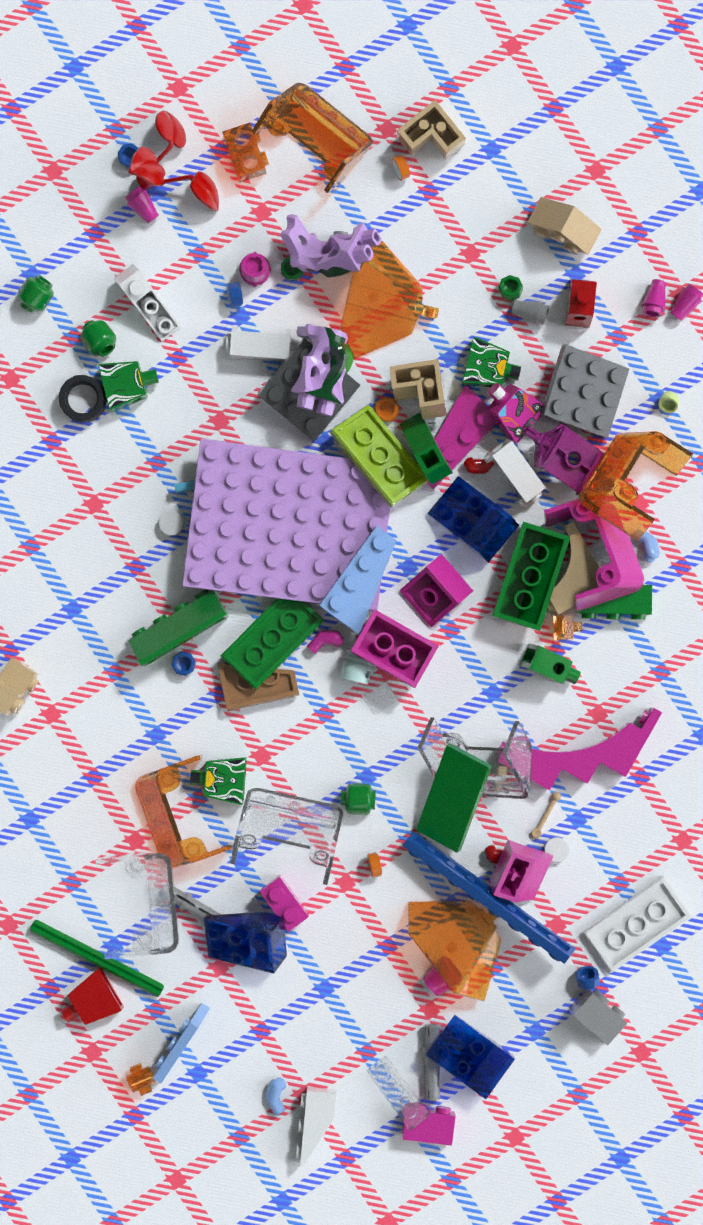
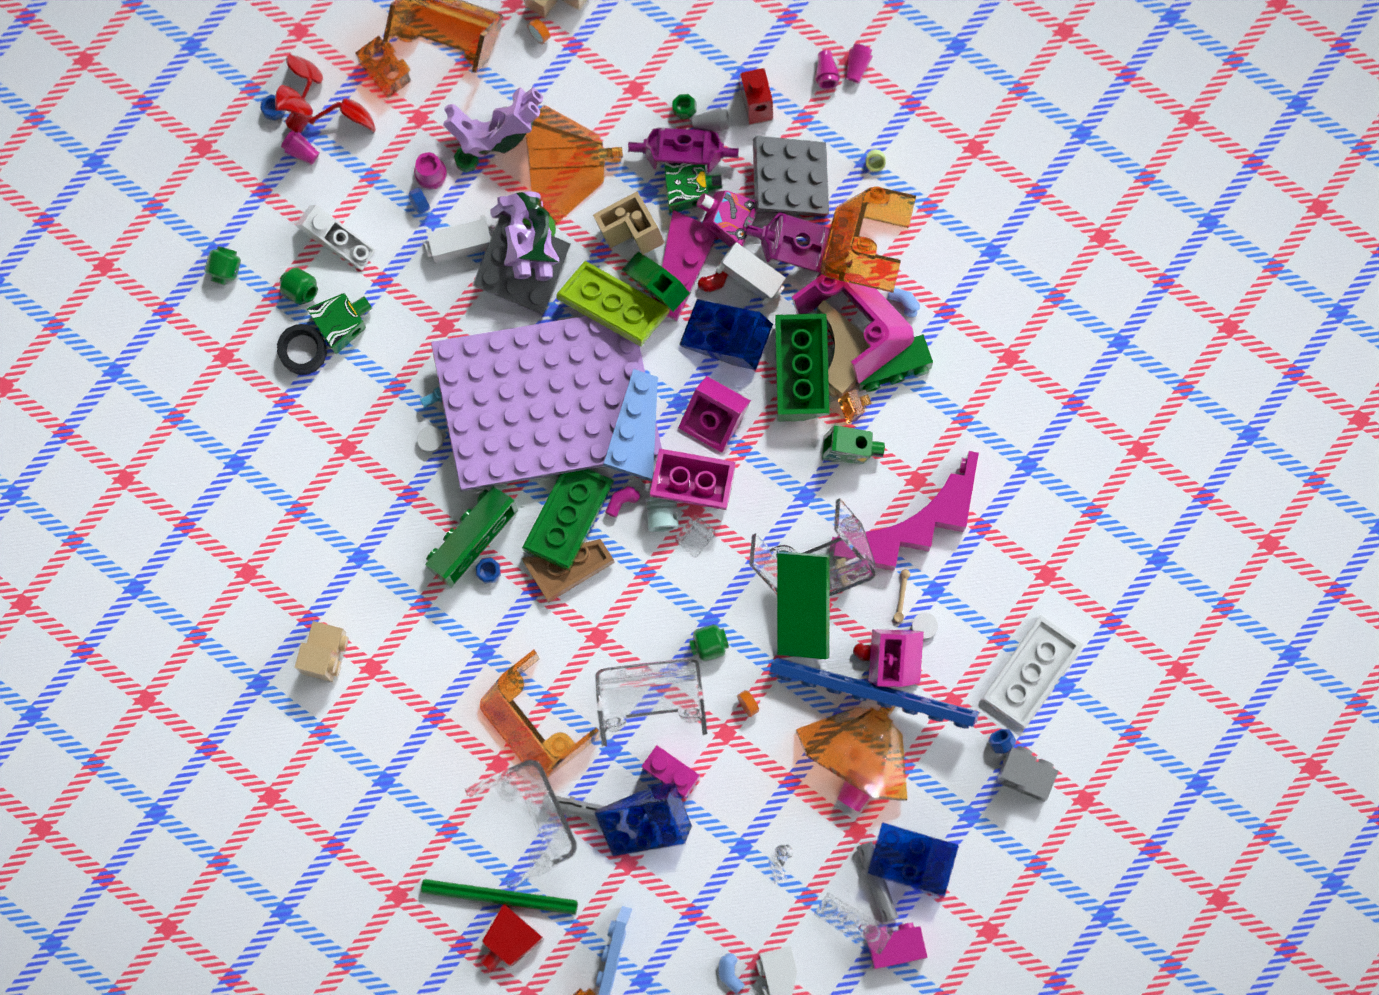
camera: 25 degrees left, 10 degrees down
green torso [190,757,247,805] -> none
orange tile [375,397,399,422] -> none
tan brick [527,197,602,255] -> none
none -> magenta plate [628,128,739,173]
none -> clear arm [769,844,793,884]

